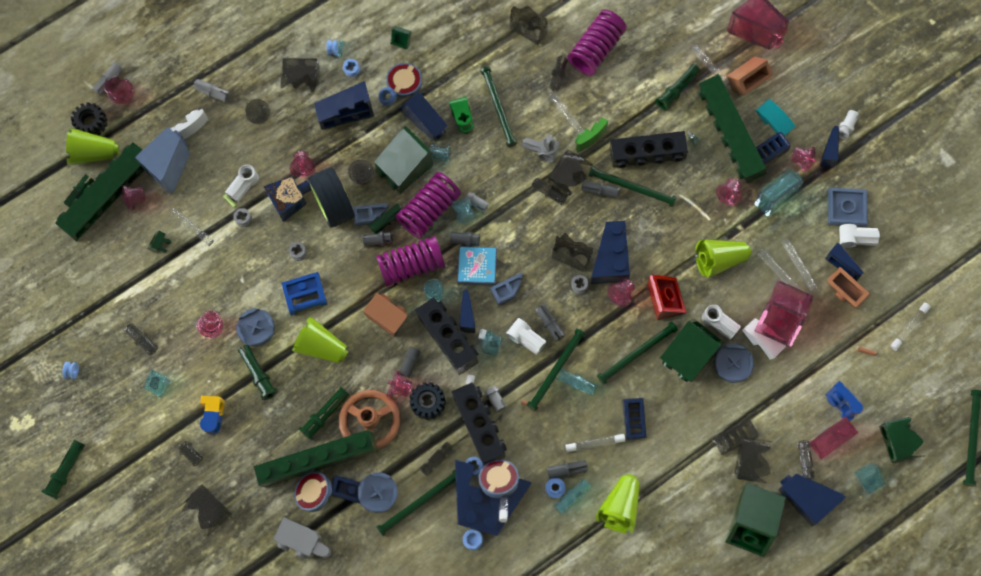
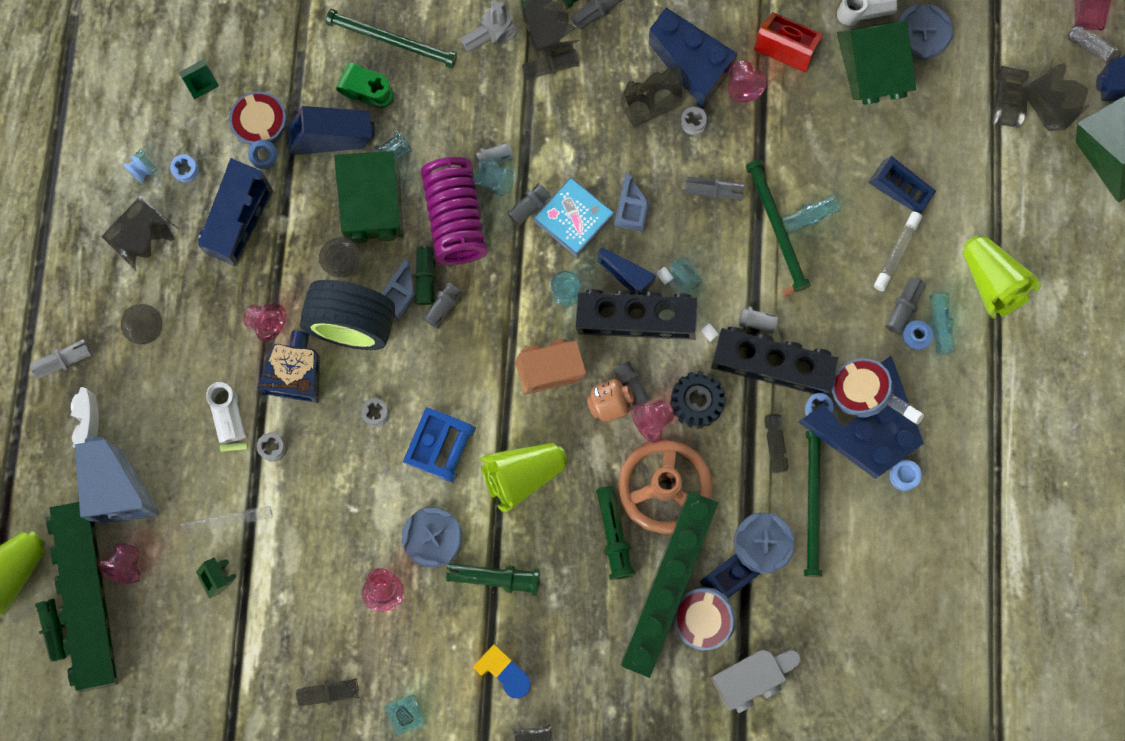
camera: 55 degrees left, 5 degrees up
magenta piece [376,235,446,288] -> none
white piece [506,318,547,356] -> none
dark green bar [597,321,678,385] -> none
none -> nougat head [587,379,634,423]

